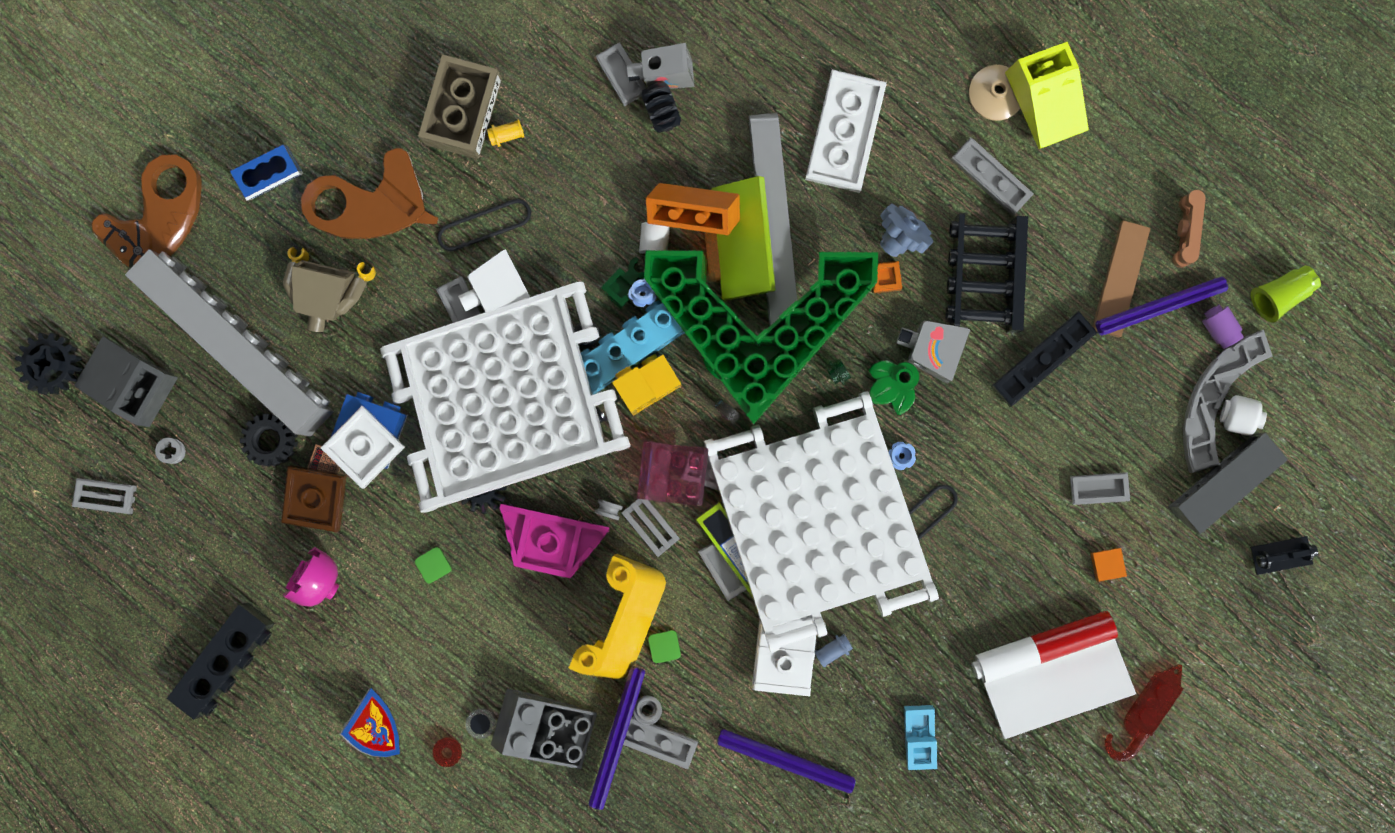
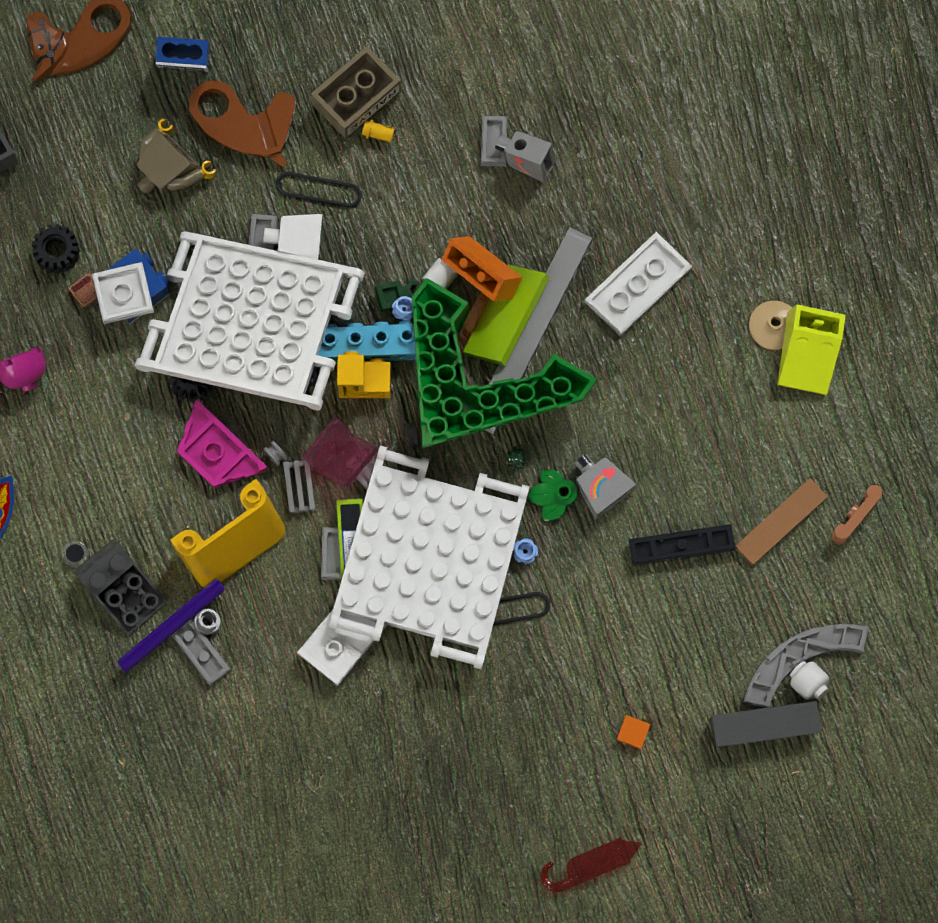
camera: 30 degrees right, 10 degrees down
light grey brick [125,249,334,437] -> none
reddish brown plate [281,465,347,532] -> none
bright green piece [415,547,452,584] -> none
clear red plate [433,737,462,767] -> none
black gear [641,82,681,133] -> none
bright green piece [648,630,681,663] -> none
dark purple axle [717,729,856,793] -> none
sand blue pin [814,634,853,667] -> none
orange tile [872,261,902,293] -> none
sand blue plant [880,204,933,257] -> none
medium azure slope [904,705,937,770] -> none
black fence [945,213,1028,334] -> none
light grey tile [950,137,1034,216] -> none
white door [971,611,1136,739] -> none
light grey tile [1070,472,1130,505] -> none
dark purple axle [1095,277,1228,335] -> none
medium lavender brick [1202,304,1244,349] -> none
black hinge [1250,536,1318,575] -> none
lime plant [1251,265,1321,323] -> none

